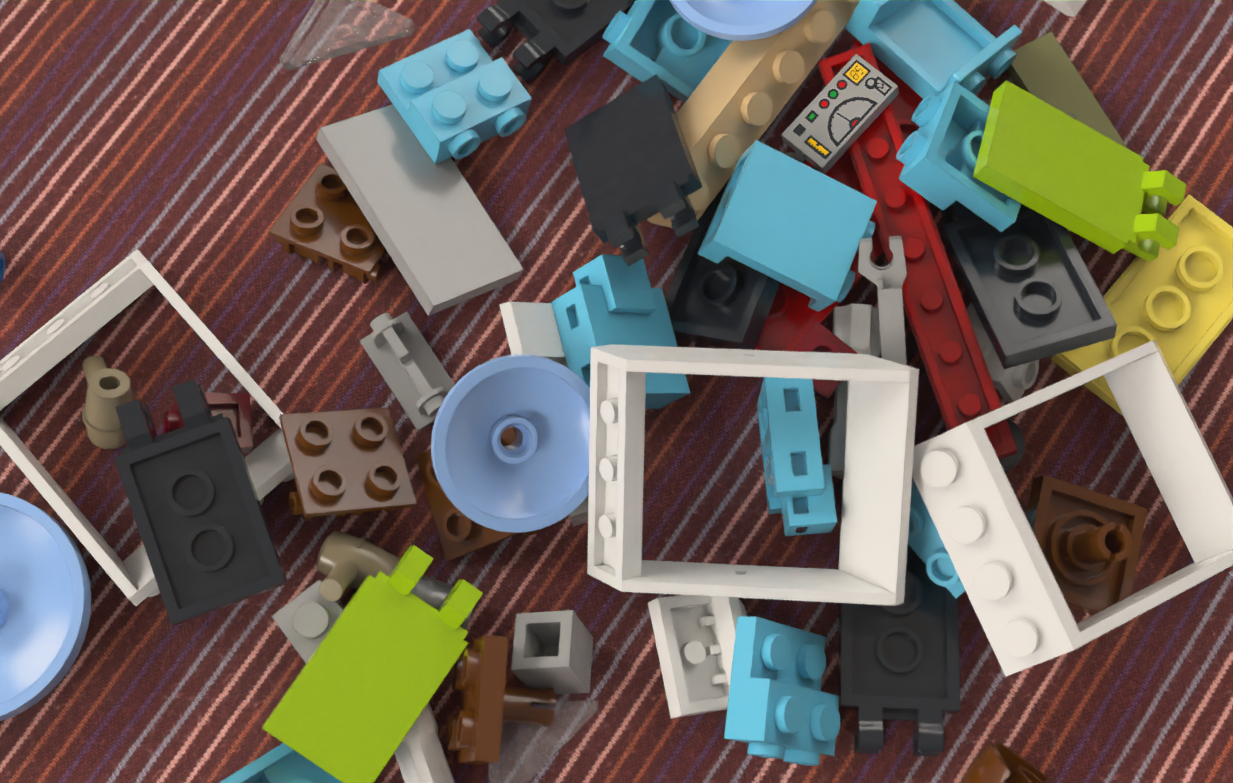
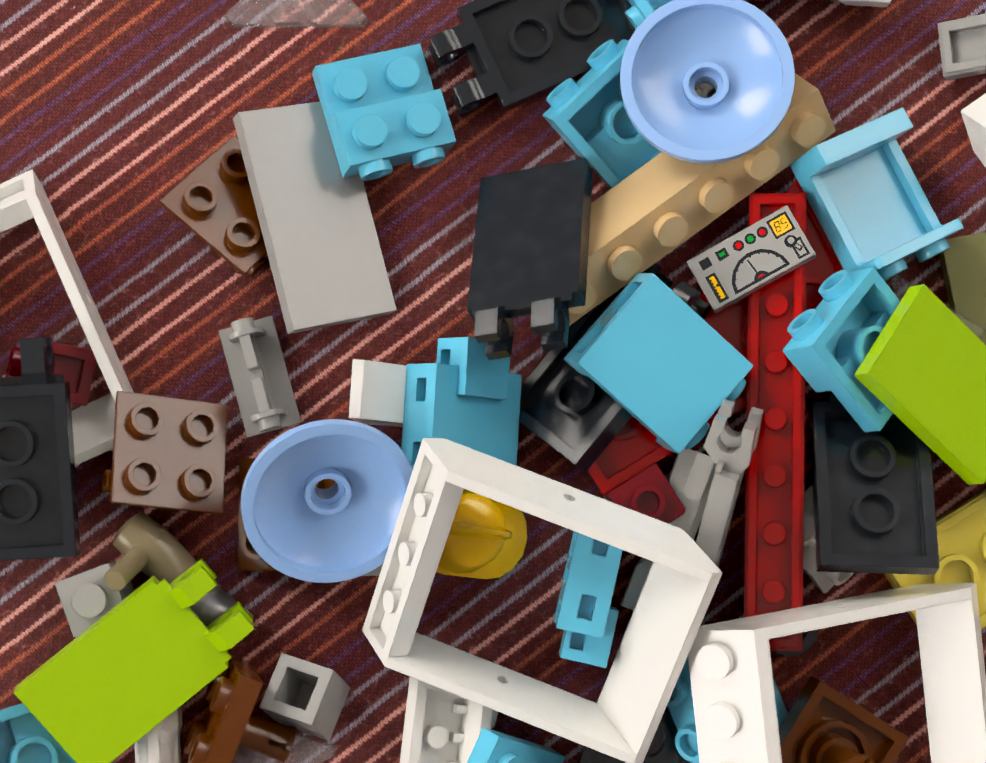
camera: 20 degrees right, 10 degrees up
none -> yellow piece [436,489,527,579]

